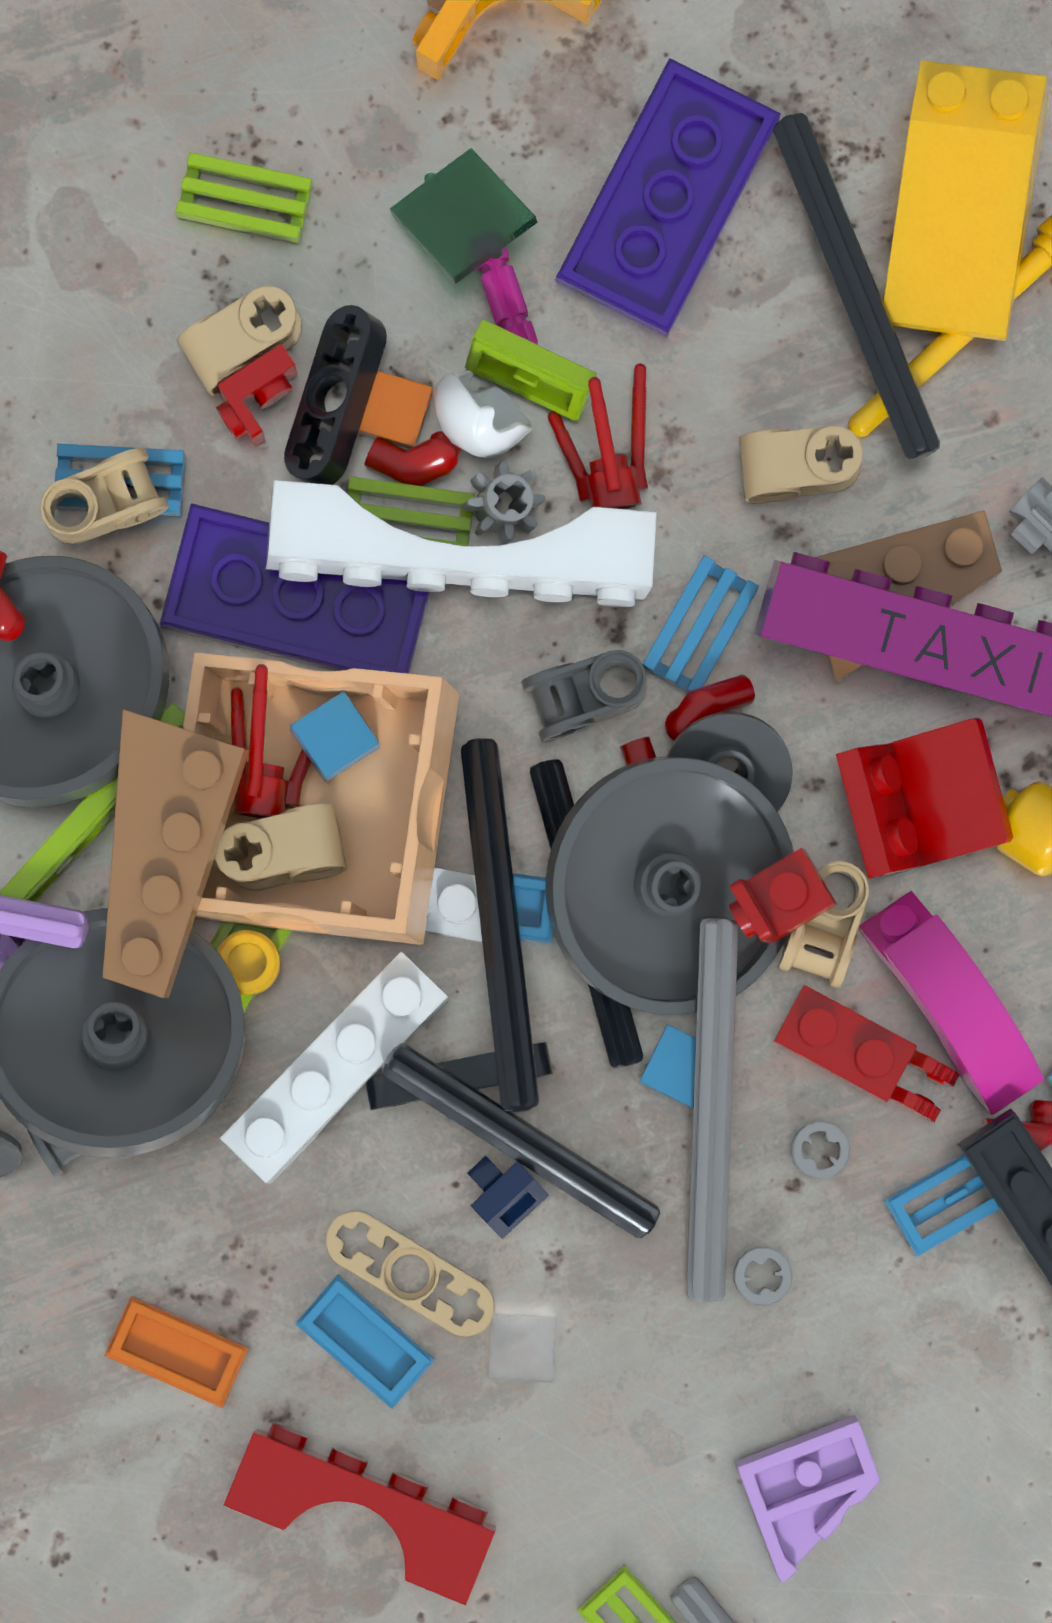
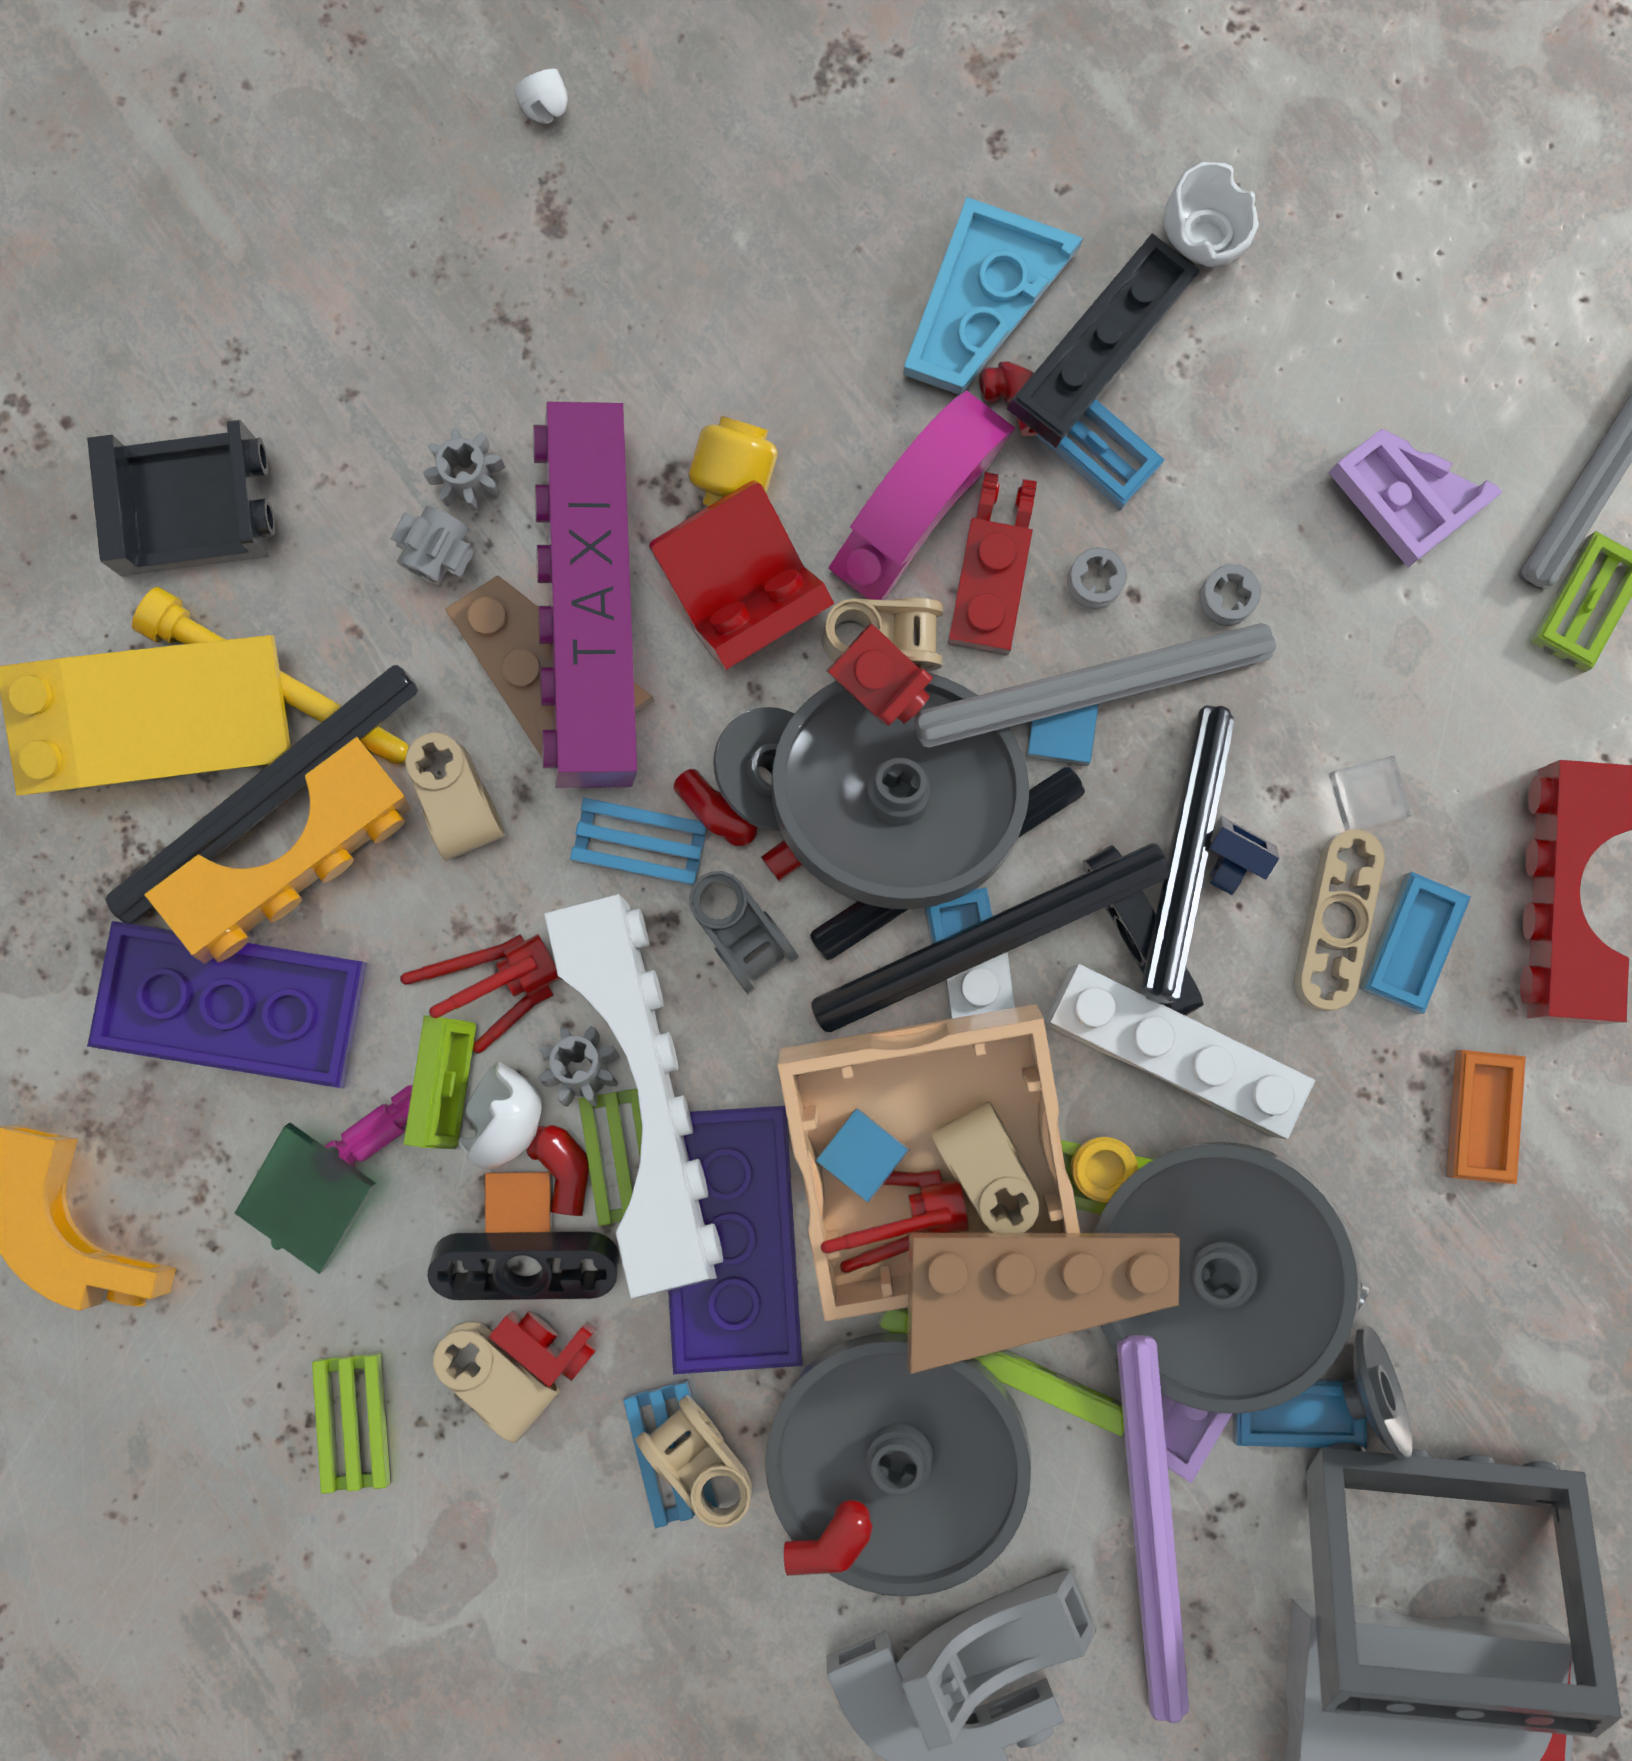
camera: 110 degrees left, 0 degrees up
none -> light orange arch [144,737,410,964]

